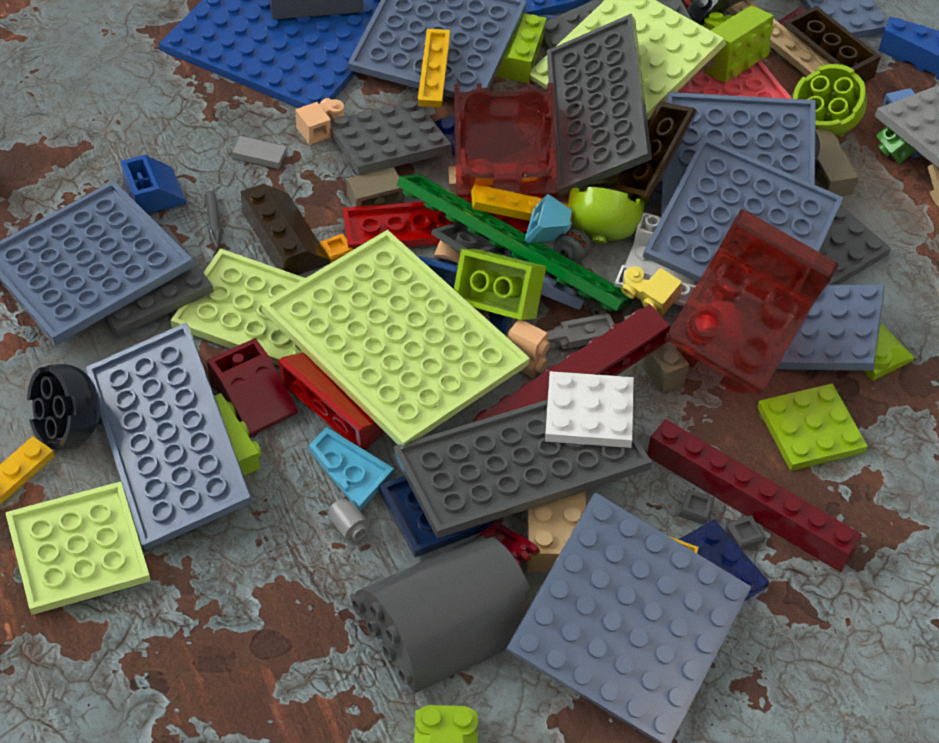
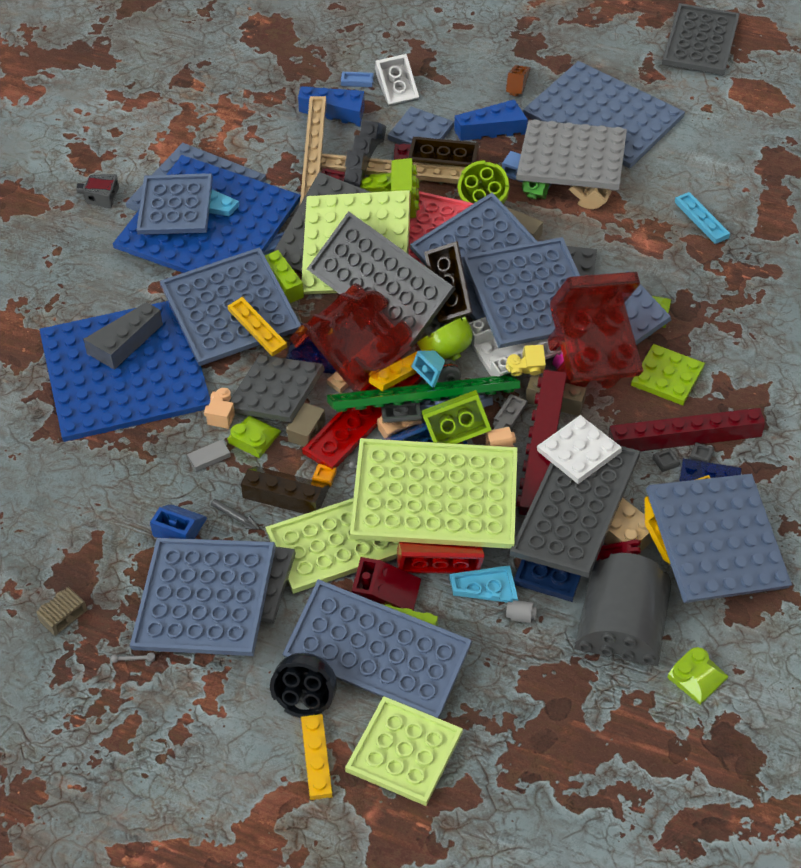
camera: 40 degrees left, 0 degrees up
none -> lime slope [227,416,281,459]

